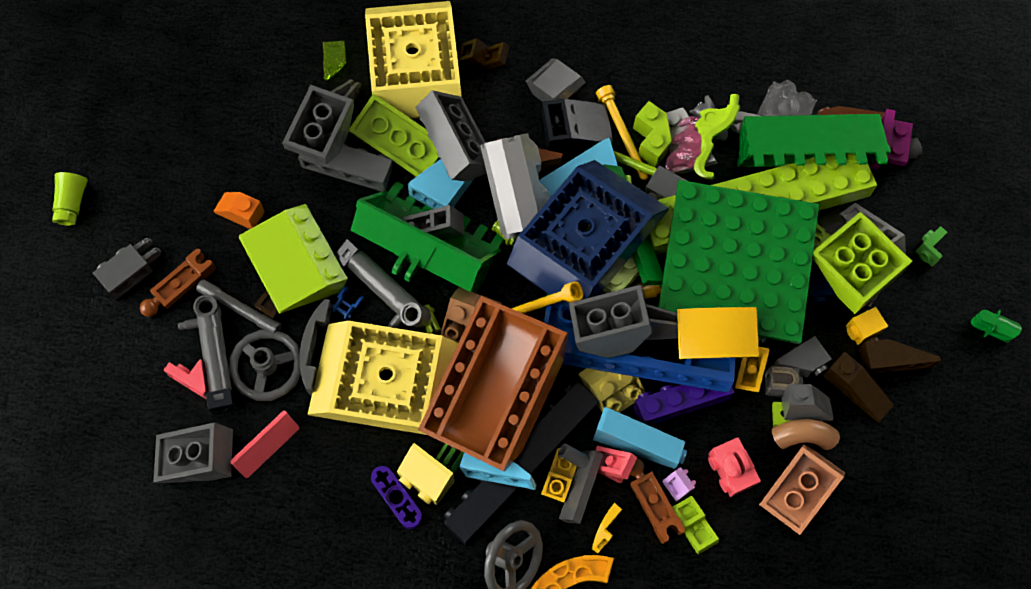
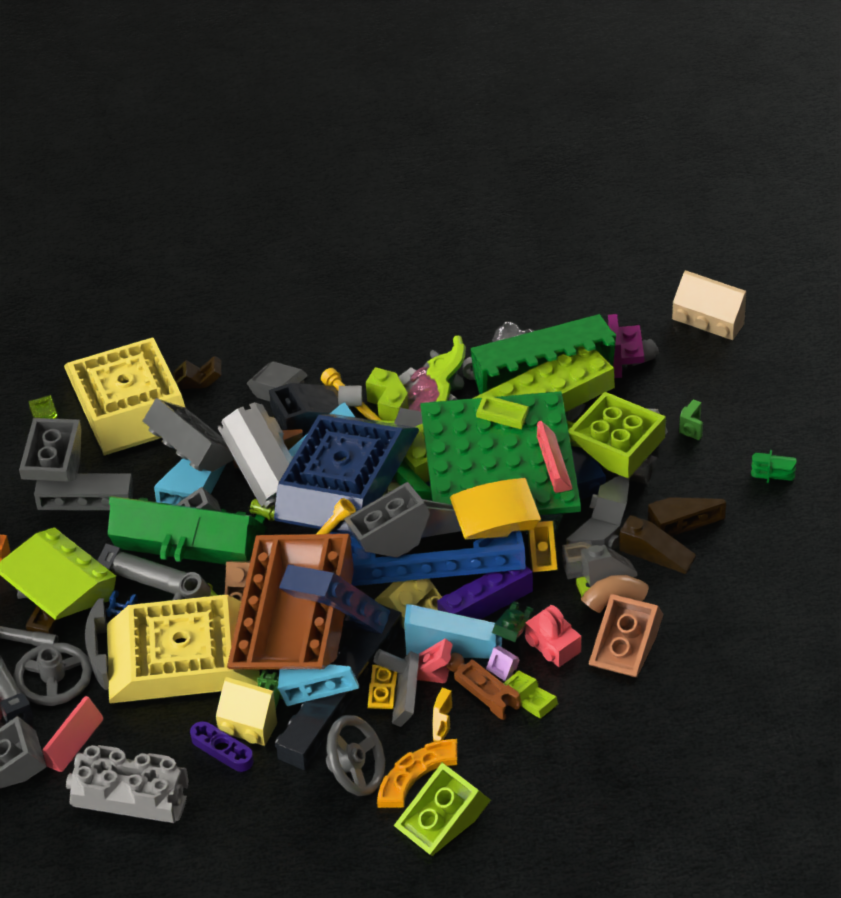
camera: 10 degrees left, 25 degrees down
lime plate [349,94,439,177] -> none
yellow brick [846,307,888,345] -> none
none -> light grey brick [66,745,188,823]
none -> dark blue arch [279,564,390,634]
none -> light grey beam [338,386,362,406]
none -> lime tile [476,394,529,430]
none -> dark green hinge [492,601,534,642]
none -> coral slope [537,421,572,493]
none -> dark grey slope [589,475,630,525]
none -> tan slope [672,270,746,340]

